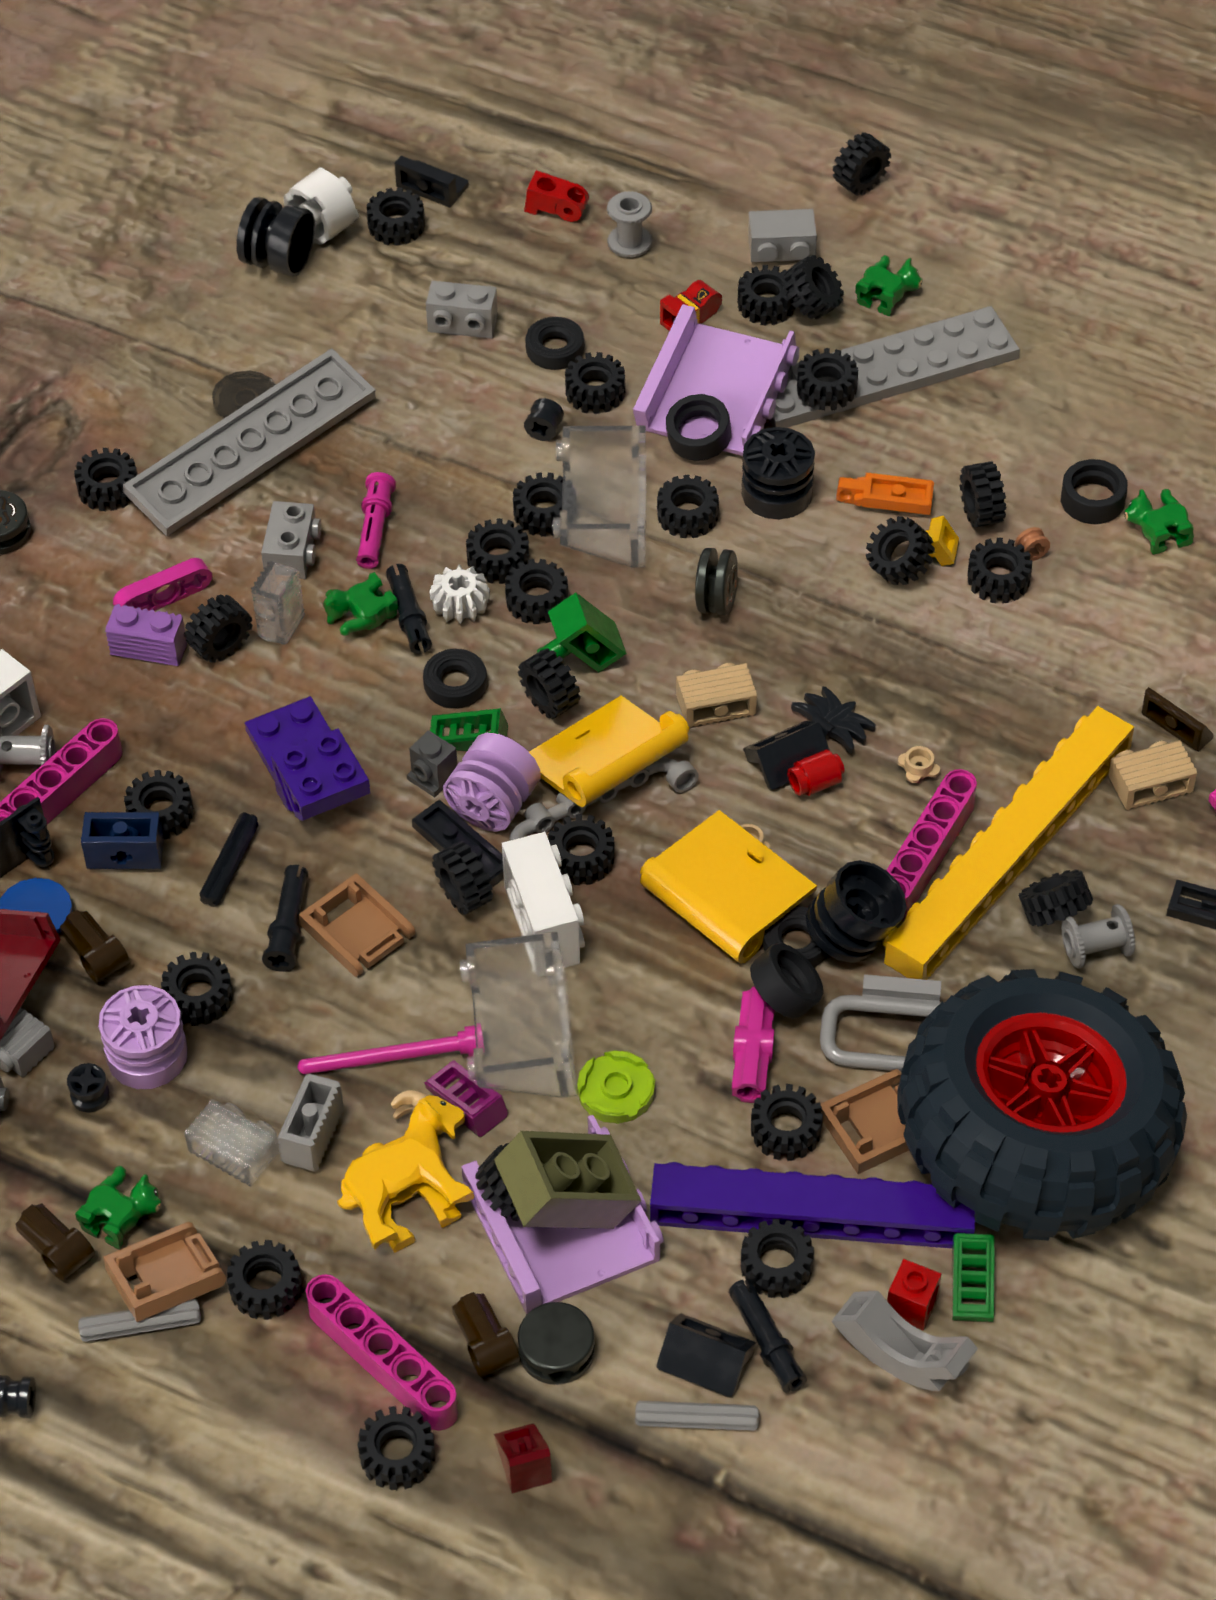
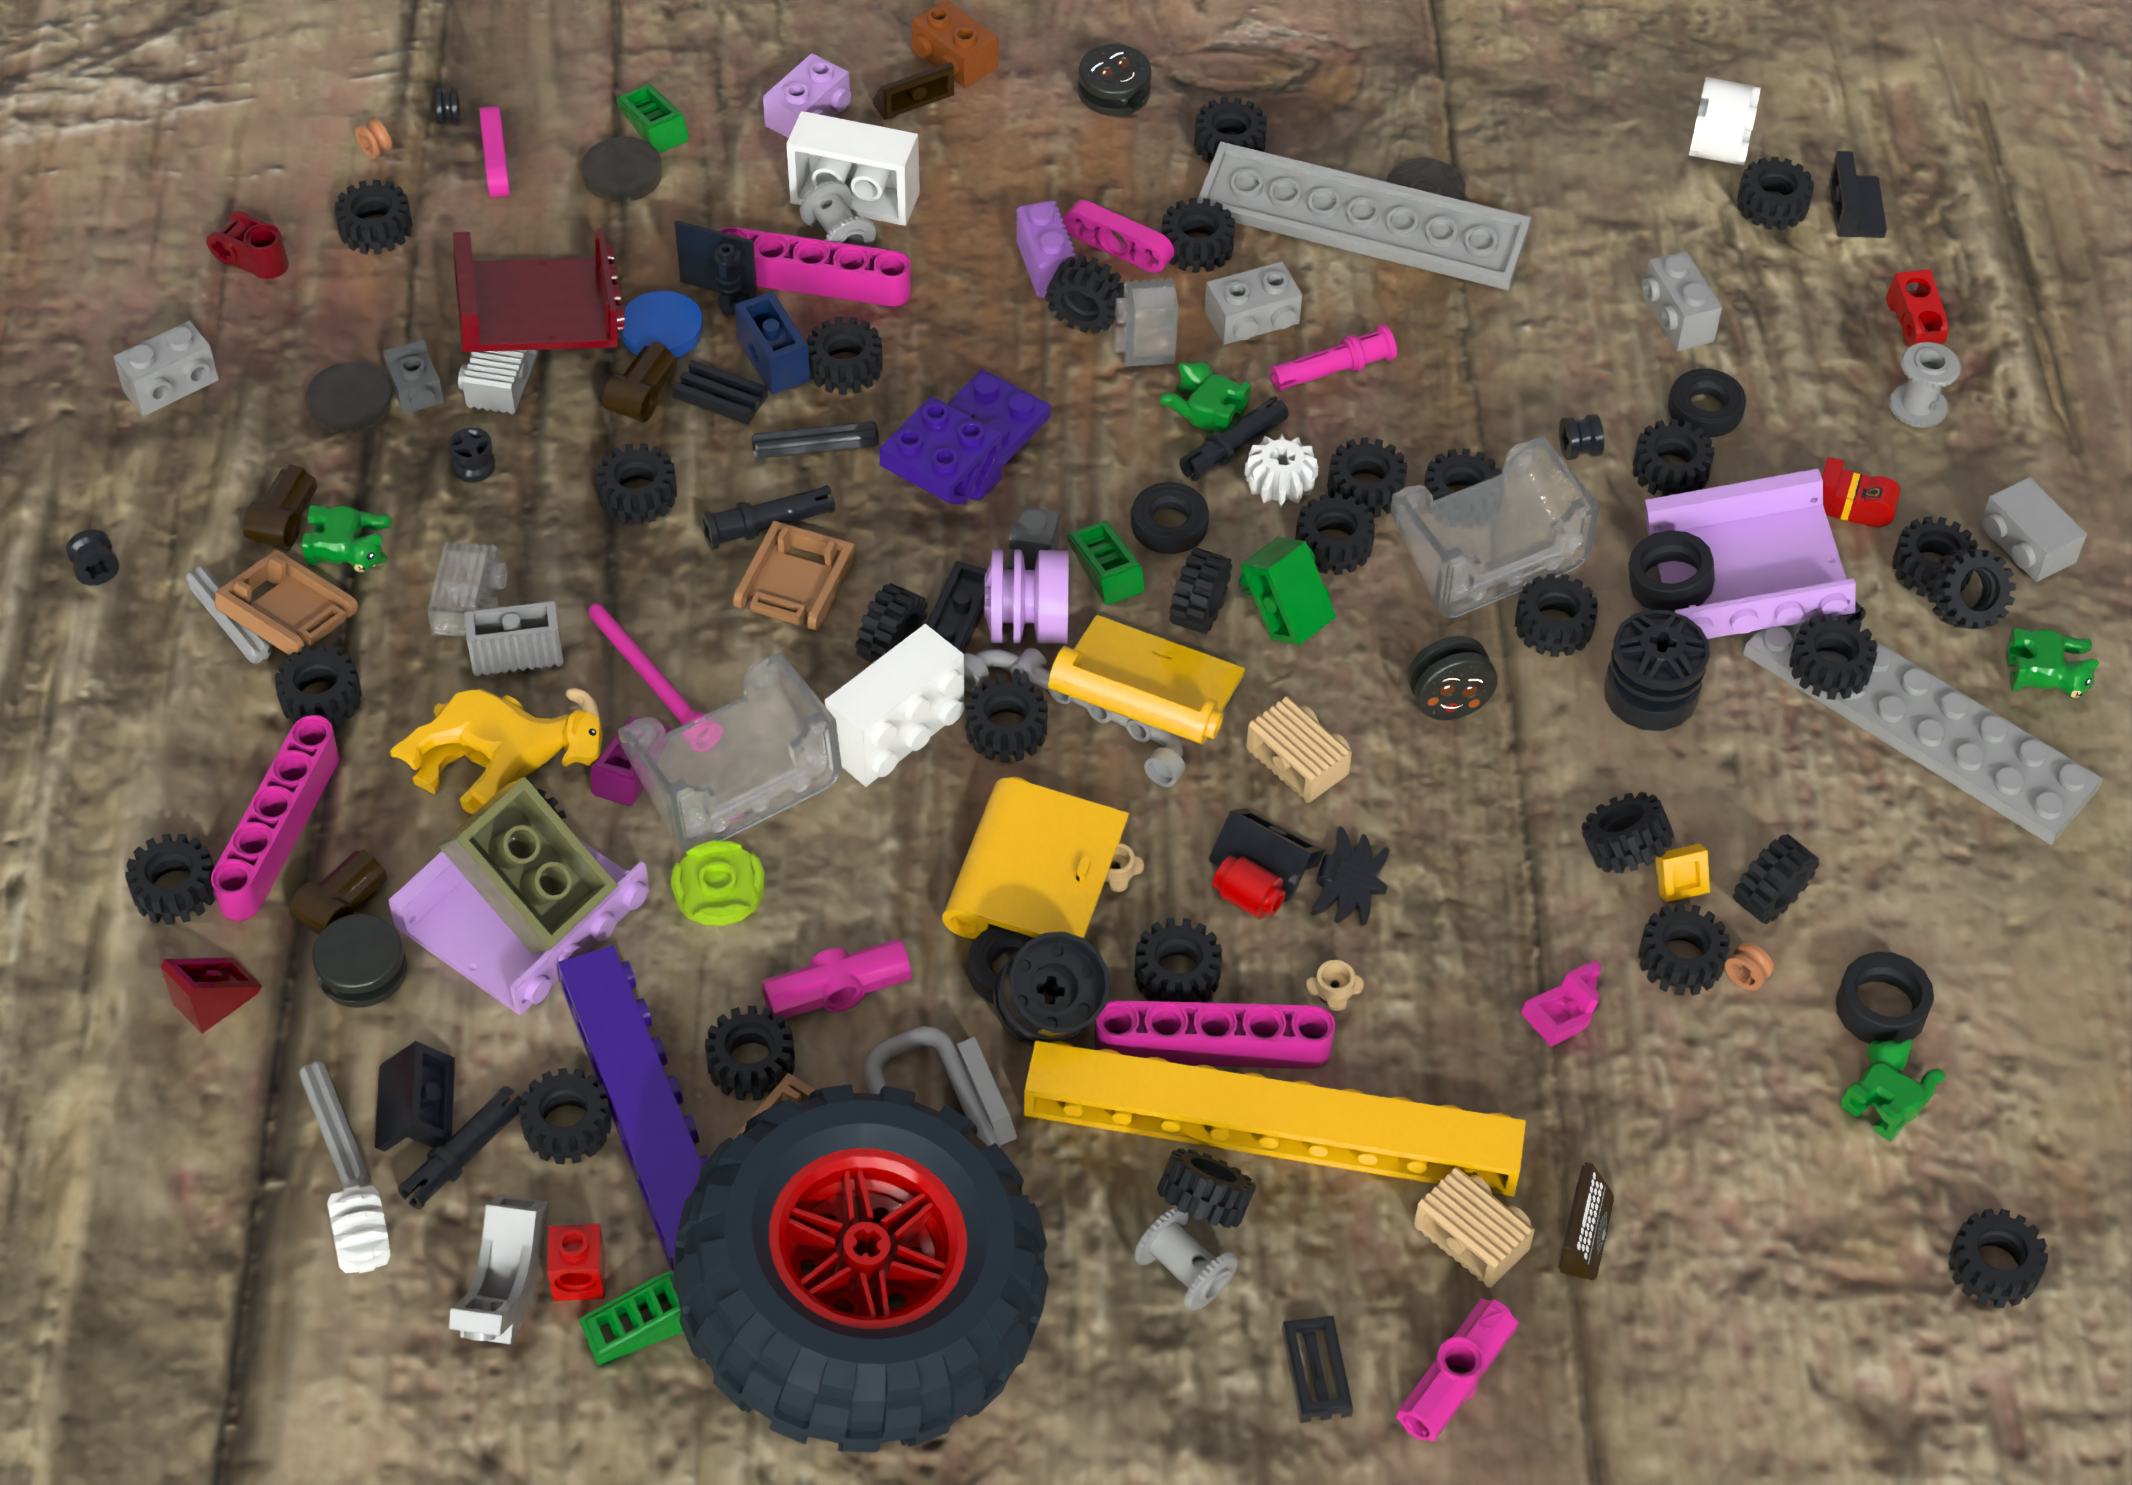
camera: 60 degrees right, 0 degrees up
lavender wheel [98,985,188,1089] -> none
black wheel [236,197,315,277] -> none
black tyre [750,943,824,1019] -> none
orange hinge [837,472,934,515] -> none
none -> white gear [327,1185,391,1273]
none -> black tile [672,360,768,424]
none -> black tyre [1135,918,1222,1003]
none -> black tyre [1161,198,1235,273]
none -> dark pink slope [1521,960,1601,1047]

